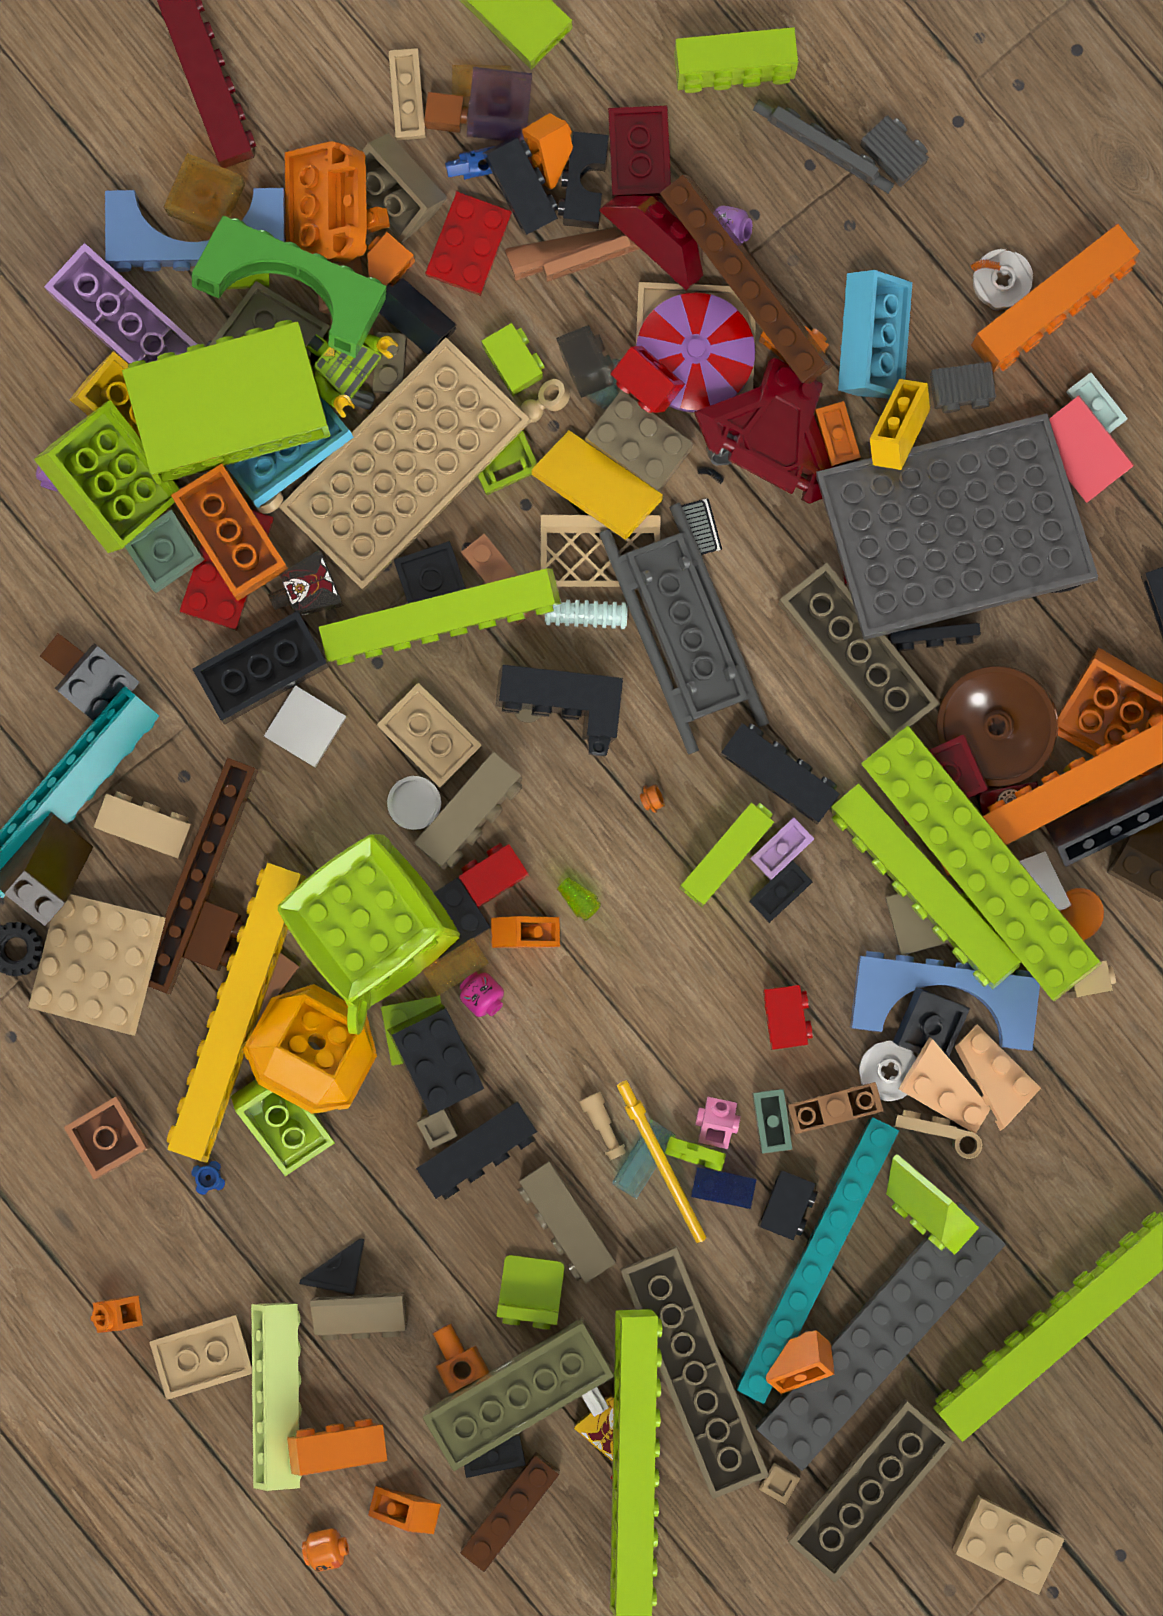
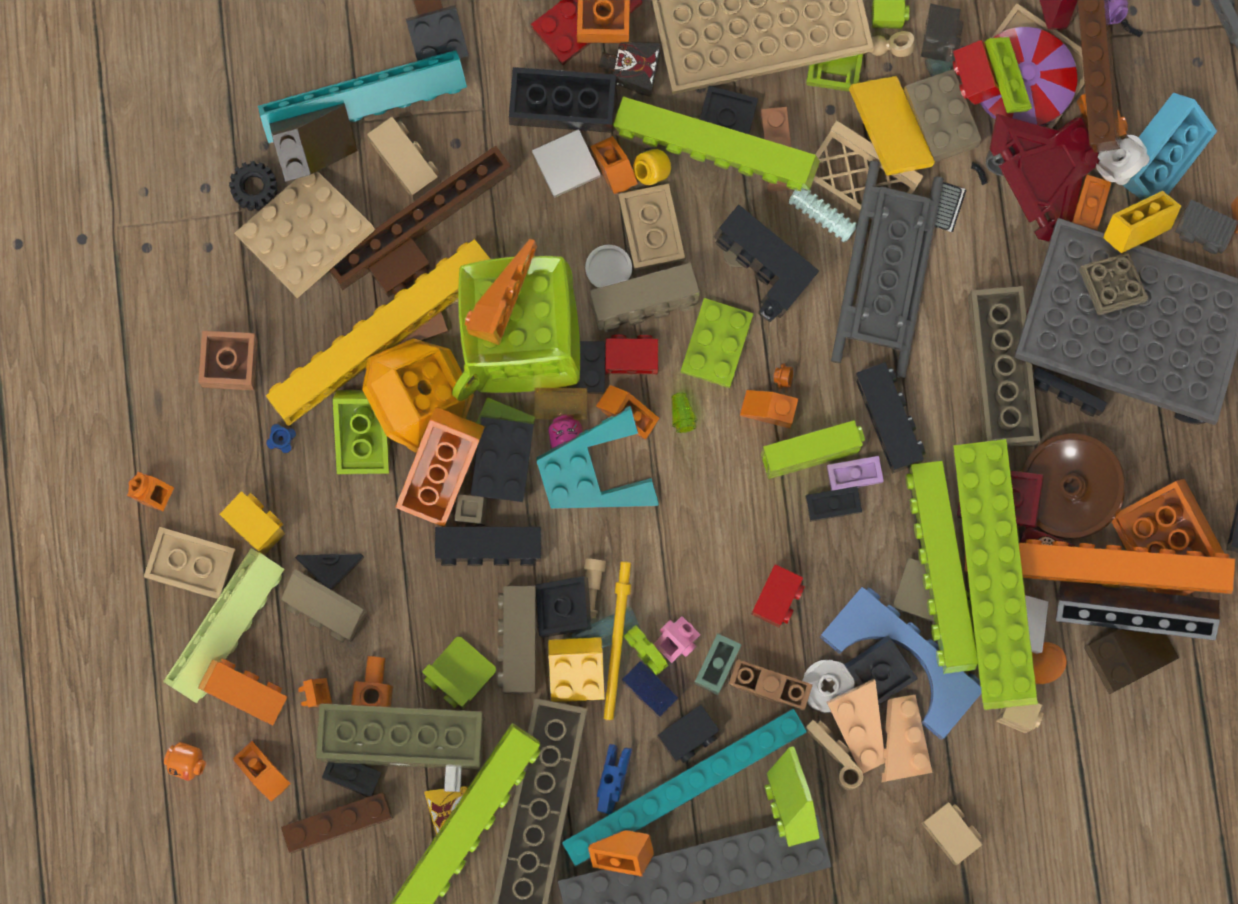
camera: 30 degrees right, 5 degrees down
none -> yellow brick [219,491,285,556]
none -> orange tile [298,678,332,708]
none -> orange brick [395,407,485,527]
none -> orange wedge [465,239,537,345]
none -> teal wing [536,406,659,509]
none -> black plate [536,576,592,638]
none -> yellow brick [548,637,604,702]
none -> orange slope [590,136,638,194]
none -> blue hinge [597,744,632,814]
none -> yellow head [633,149,671,185]
none -> lime plate [680,298,754,388]
none -> orange slope [740,390,798,429]
none -> tan brick [921,802,982,866]
none -> lime tile [984,37,1032,113]
none -> dark tan tile [1079,252,1148,316]
none -> white plate [1096,135,1150,185]
none -> black leg [1121,19,1143,37]

